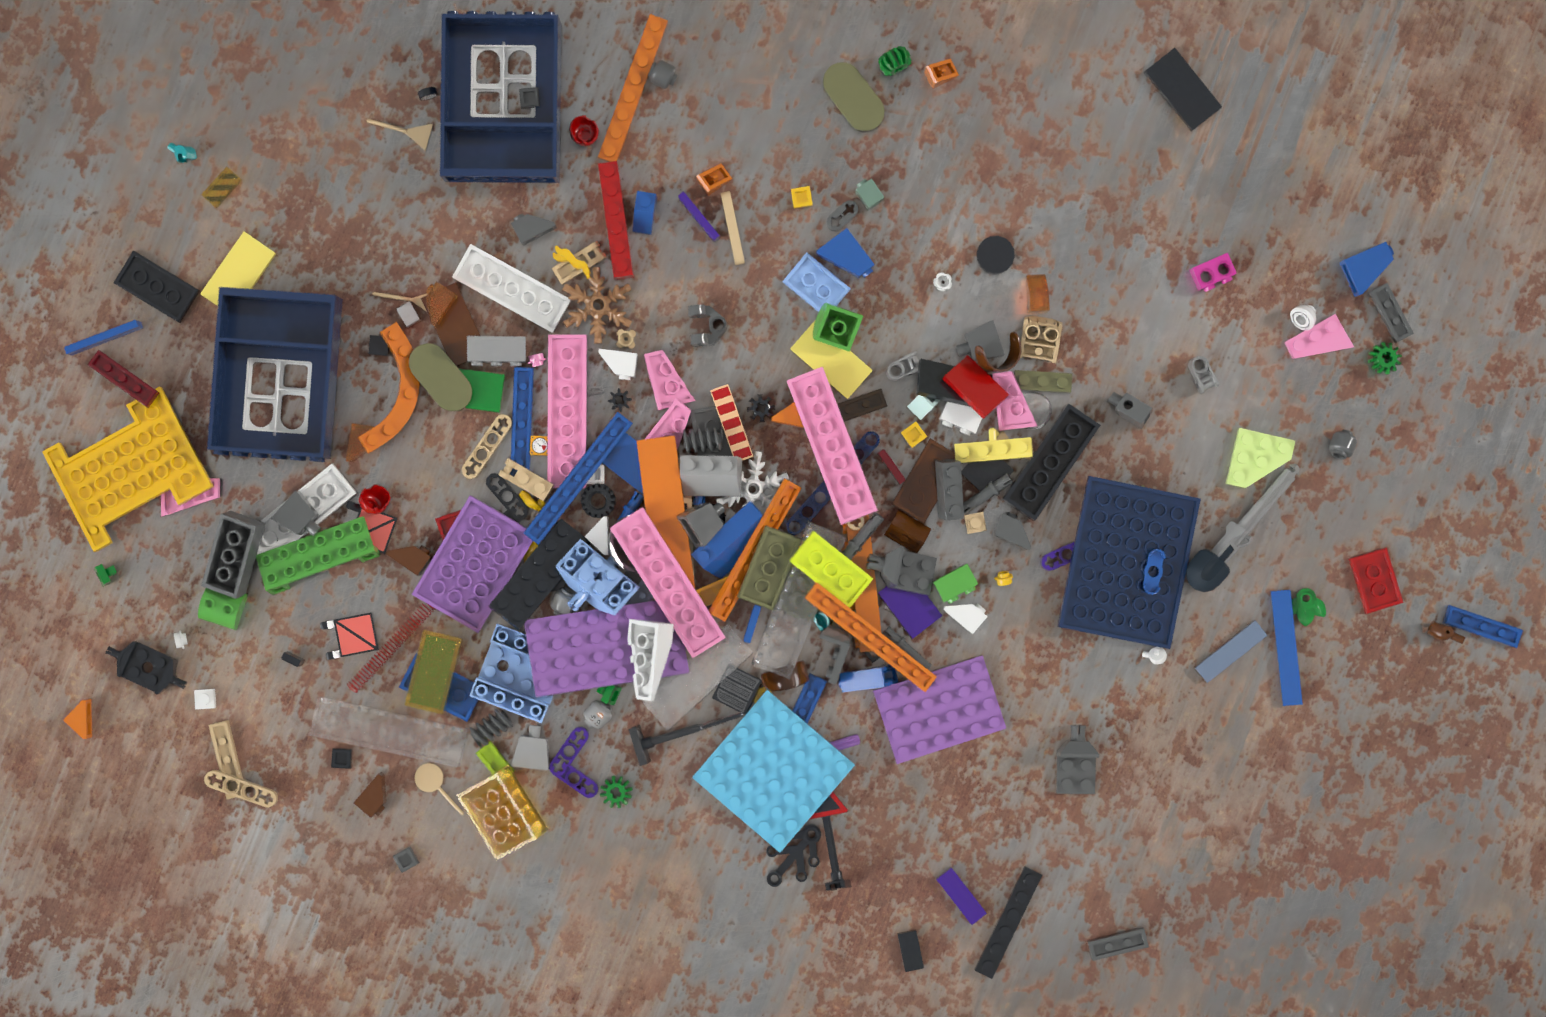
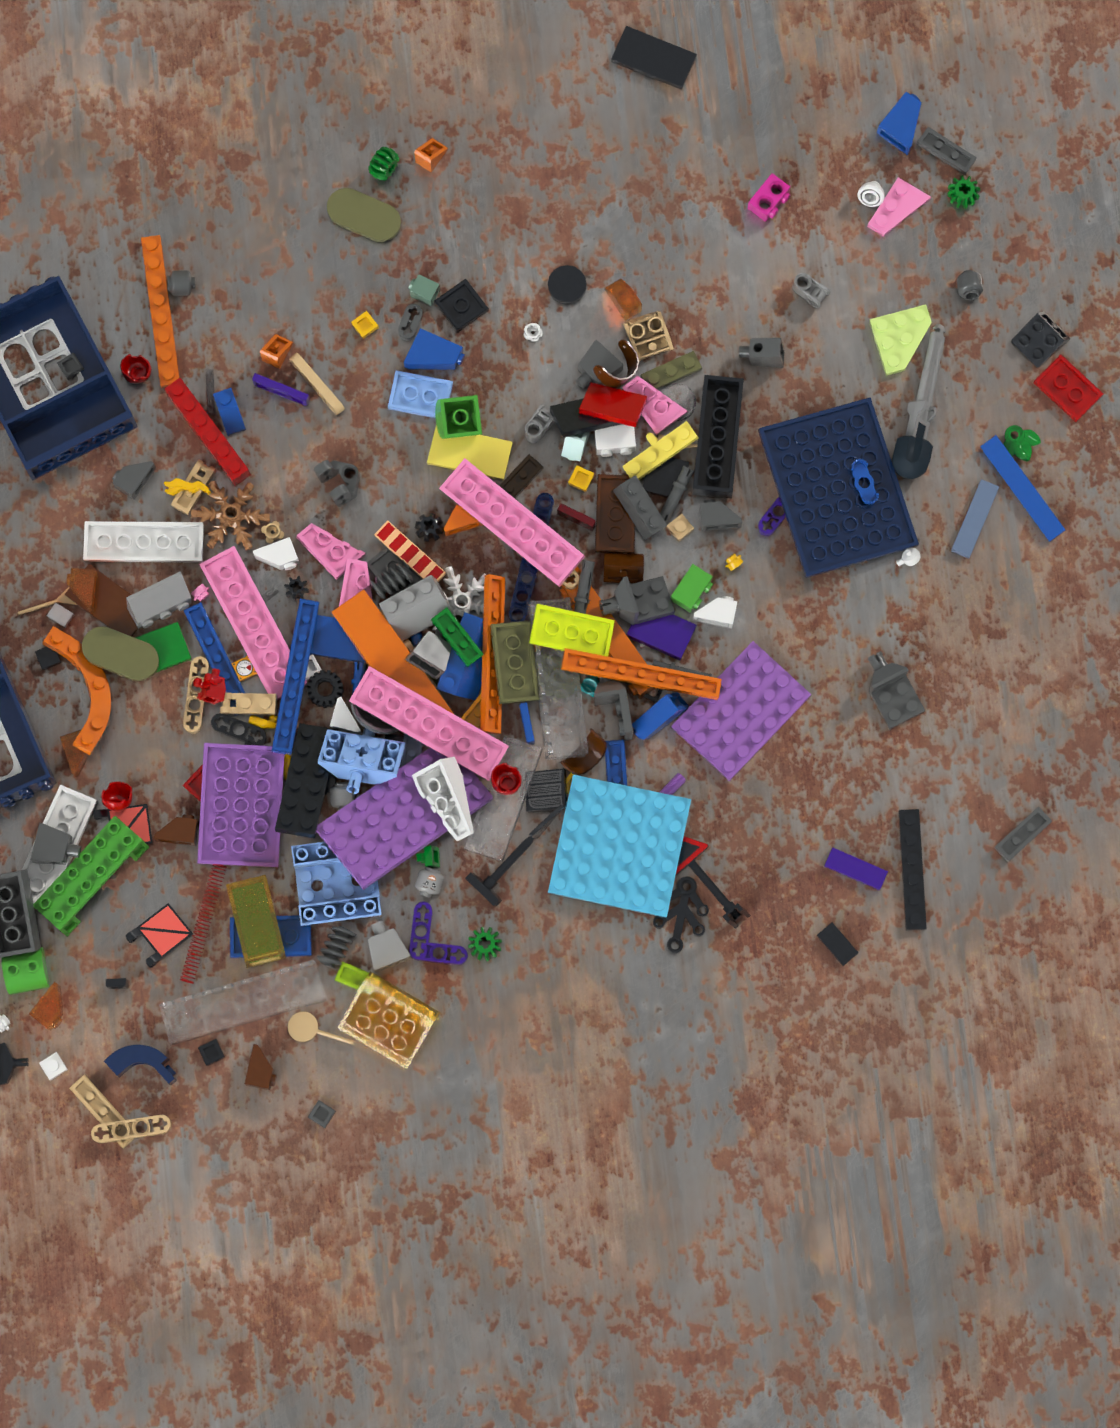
camera: 25 degrees left, 10 degrees down
none -> clear orange slope [29,982,63,1031]
none -> dark blue arch [104,1045,177,1085]
none -> red piece [193,668,226,705]
none -> light grey piece [206,364,215,415]
none -> green tile [431,608,484,667]
none -> black tile [434,279,489,333]
none -> red hair [491,763,522,795]
none -> black bracket [1011,311,1071,368]

